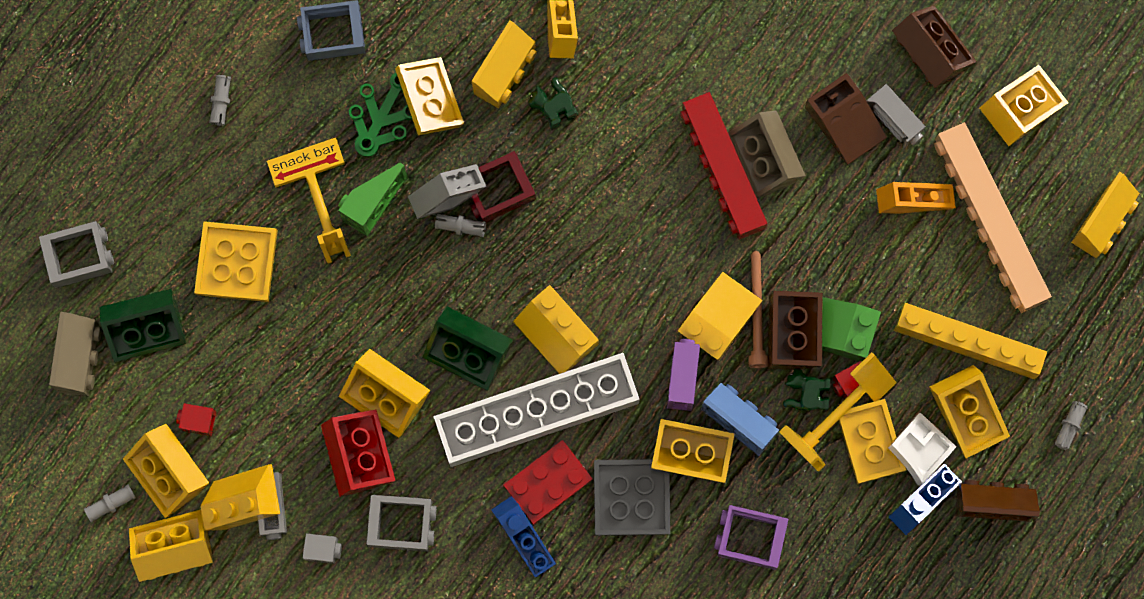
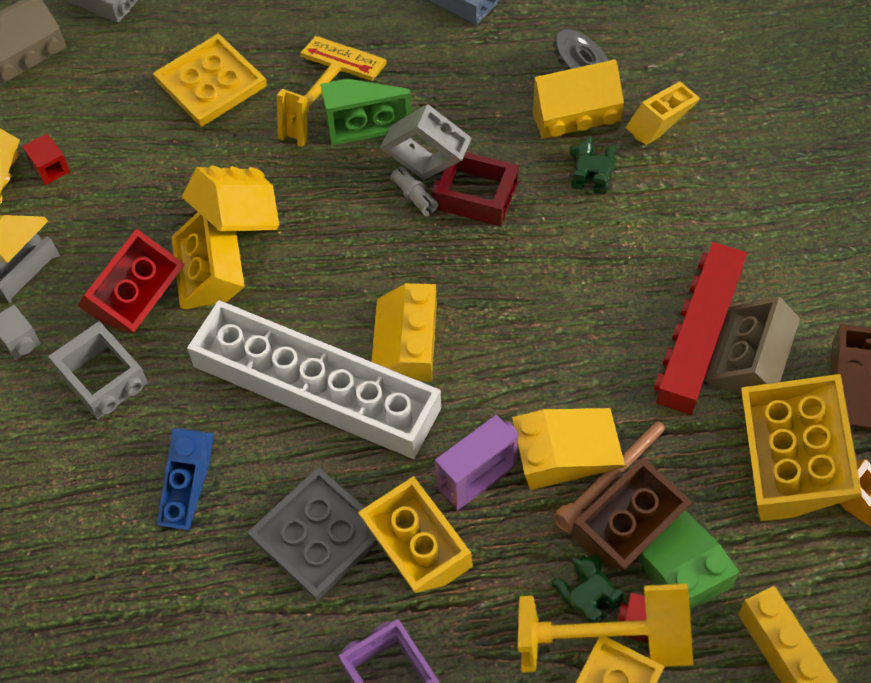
camera: 45 degrees right, 20 degrees down
dark green slope [99,288,186,362] -> none
green plant [349,73,413,157] -> none
plate [395,57,464,135] -> none
dark green slope [422,306,513,391] -> none
red plate [503,440,593,525] -> none
medium blue slope [701,383,779,456] -> none
none -> yellow slope [182,166,279,231]
none -> dark grey gear [553,29,609,71]
none -> yellow slope [741,374,862,521]

